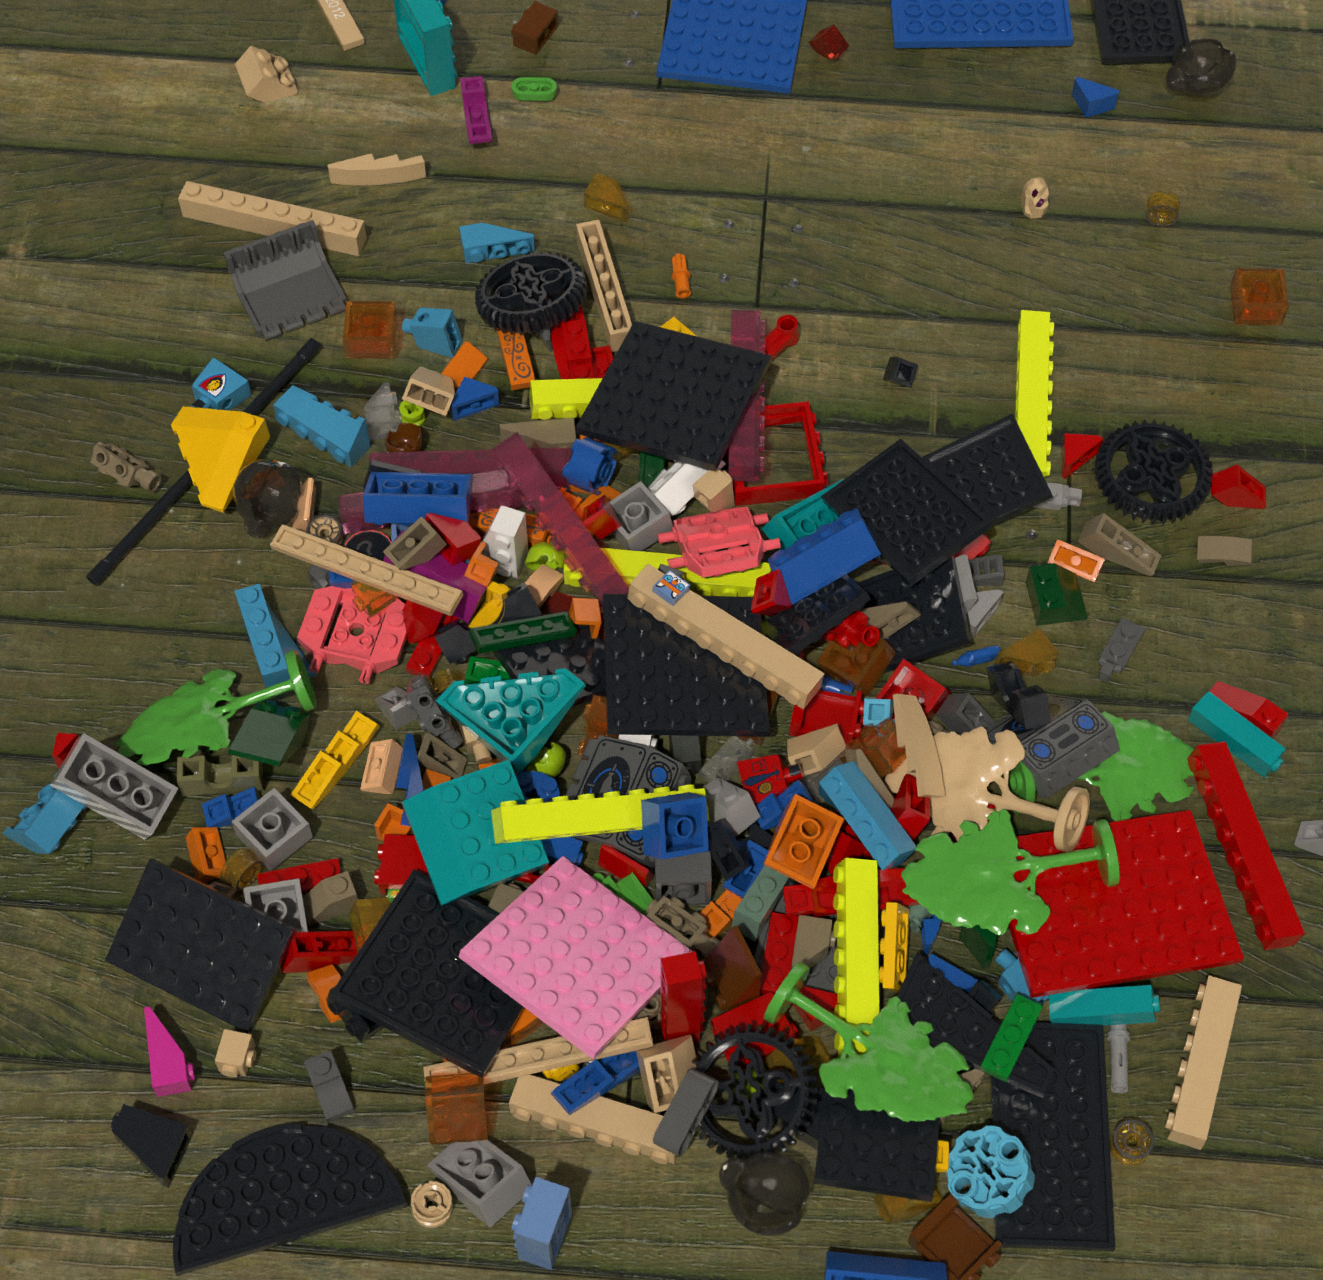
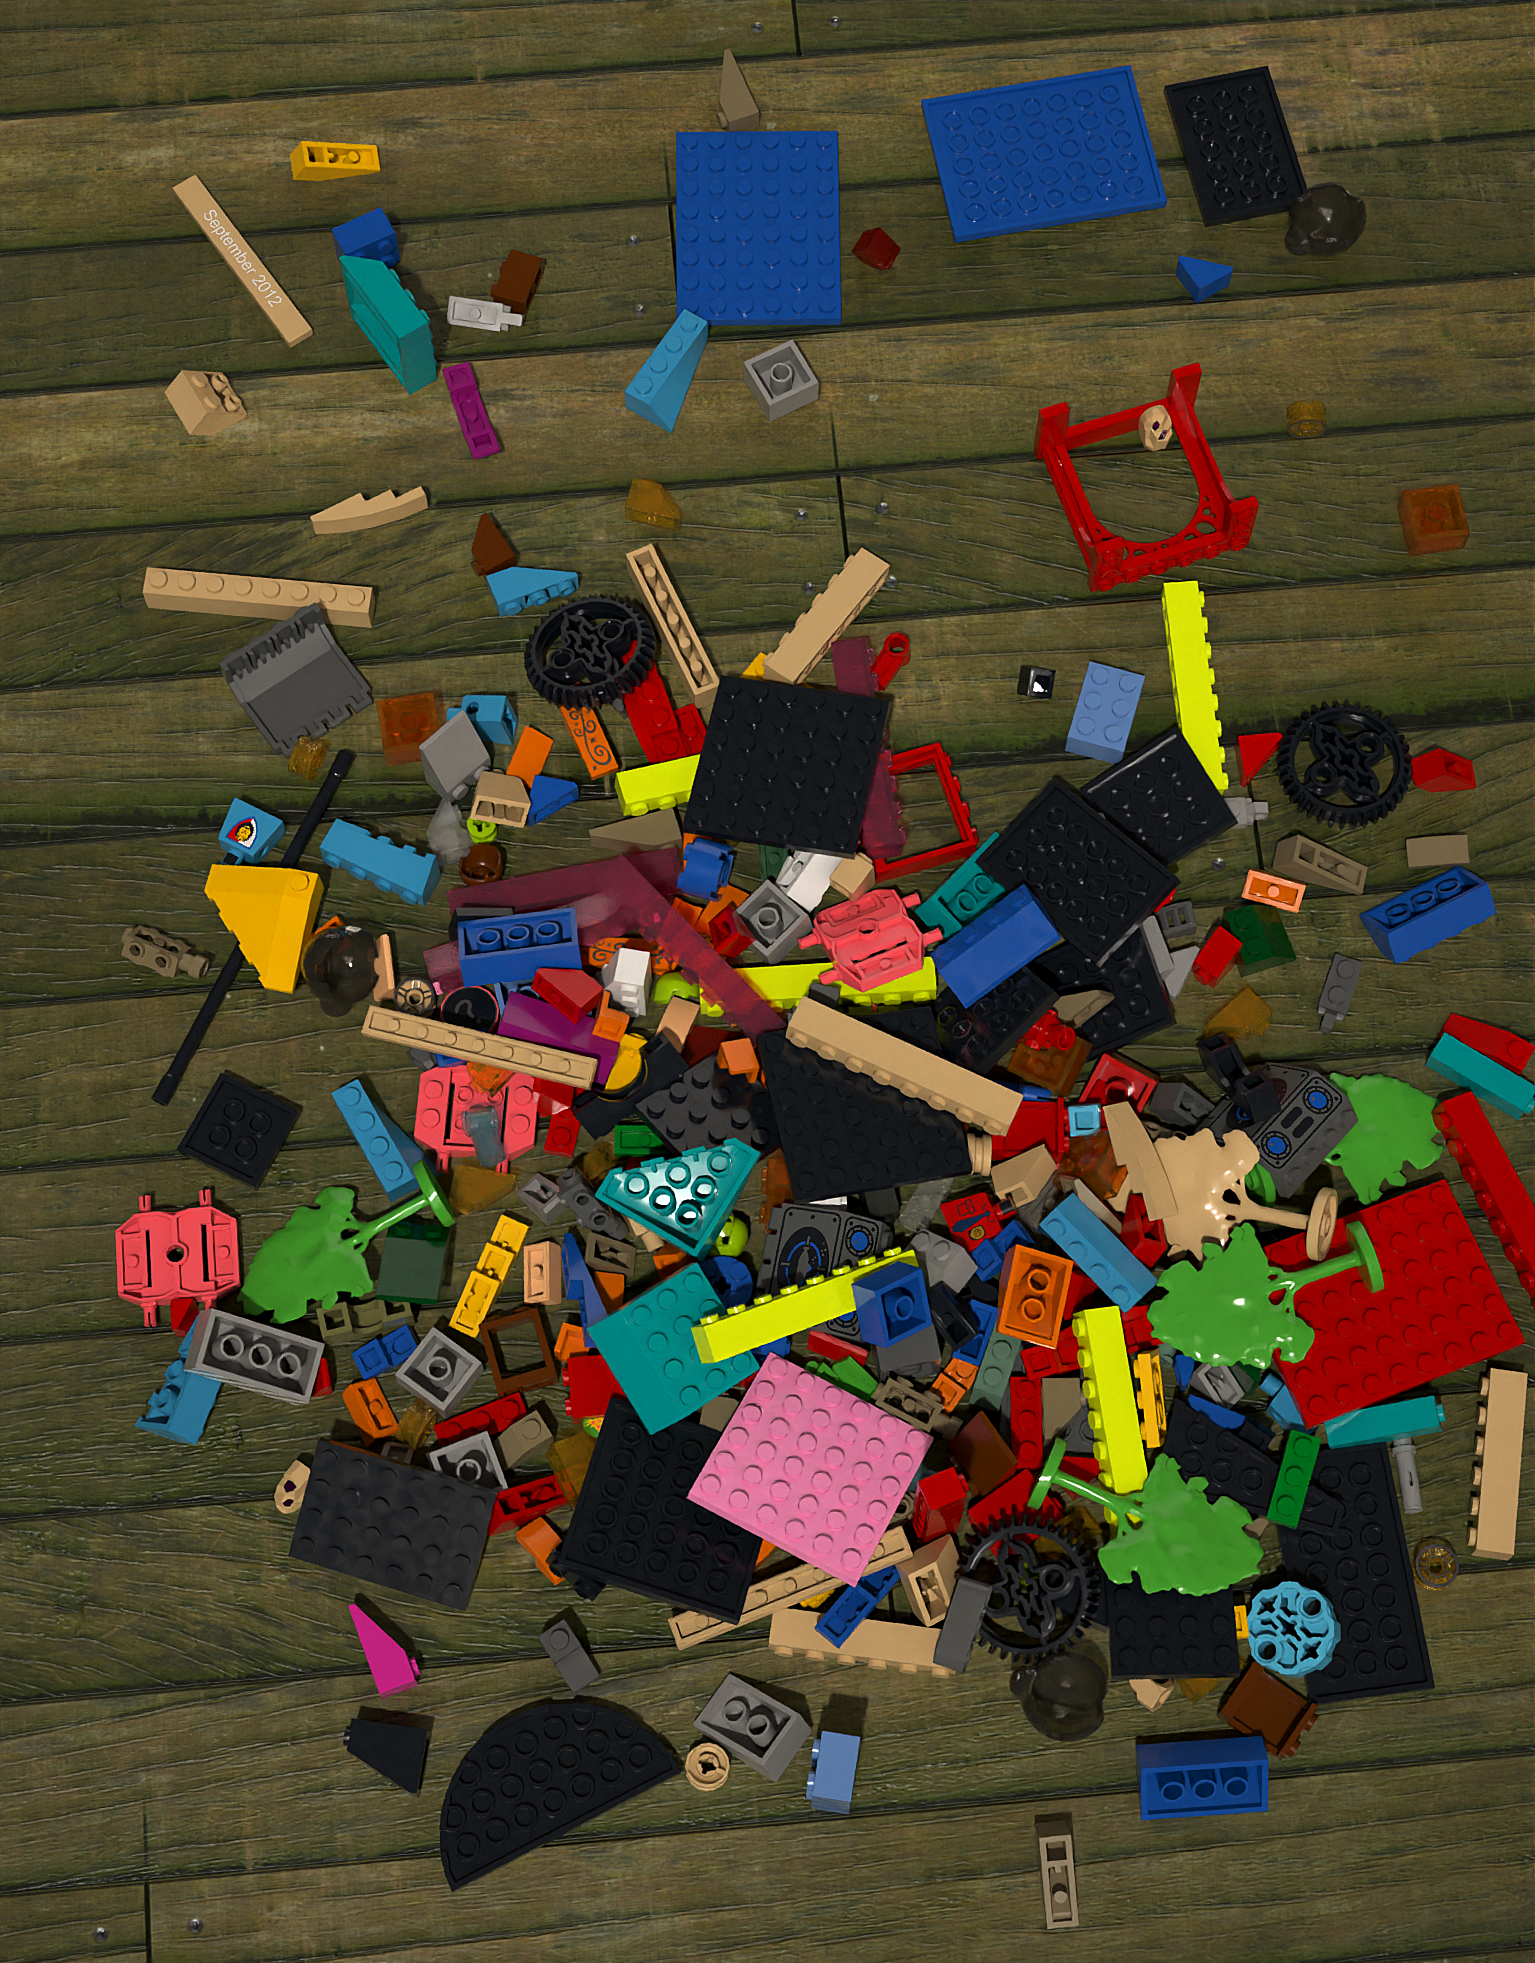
camera: 10 degrees left, 10 degrees up
tan brick [214,1029,256,1077] -> none
dark tan slope [383,516,447,570] -> none
clear orange brick [425,1073,488,1145] -> none
dark green tile [469,611,577,654] -> none
bright green plate [511,77,557,101] -> none
tile [652,570,690,606] -> none
orange axle [672,253,691,298] -> none
red slope [751,569,792,616] -> none
blue piece [952,645,1001,667] -> none
none -> coral piece [115,1190,241,1327]
none -> black plate [177,1073,300,1190]
none -> tan rock [274,1460,311,1514]
none -> clear yellow wheel [288,735,327,781]
none -> red slope [311,1358,333,1398]
none -> light grey slope [419,710,492,804]
none -> light grey hinge [446,296,525,331]
none -> clear yellow slope [449,1164,517,1214]
none -> clear light blue piece [461,1105,506,1168]
none -> reddish brown slope [470,513,517,582]
none -> reddish brown window [478,1307,559,1399]
none -> dark azure wedge [624,309,708,434]
none -> light grey brick [743,340,819,422]
none -> tan brick [762,548,890,687]
none -> tan wheel [966,1133,992,1176]
none -> red arch [1033,362,1259,592]
none -> medium blue brick [1065,661,1145,765]
none -> tan rock [1129,1679,1174,1712]
none -> light grey slope [1189,1363,1245,1410]
none -> red slope [1191,926,1243,989]
none -> blue slope [1359,866,1496,964]

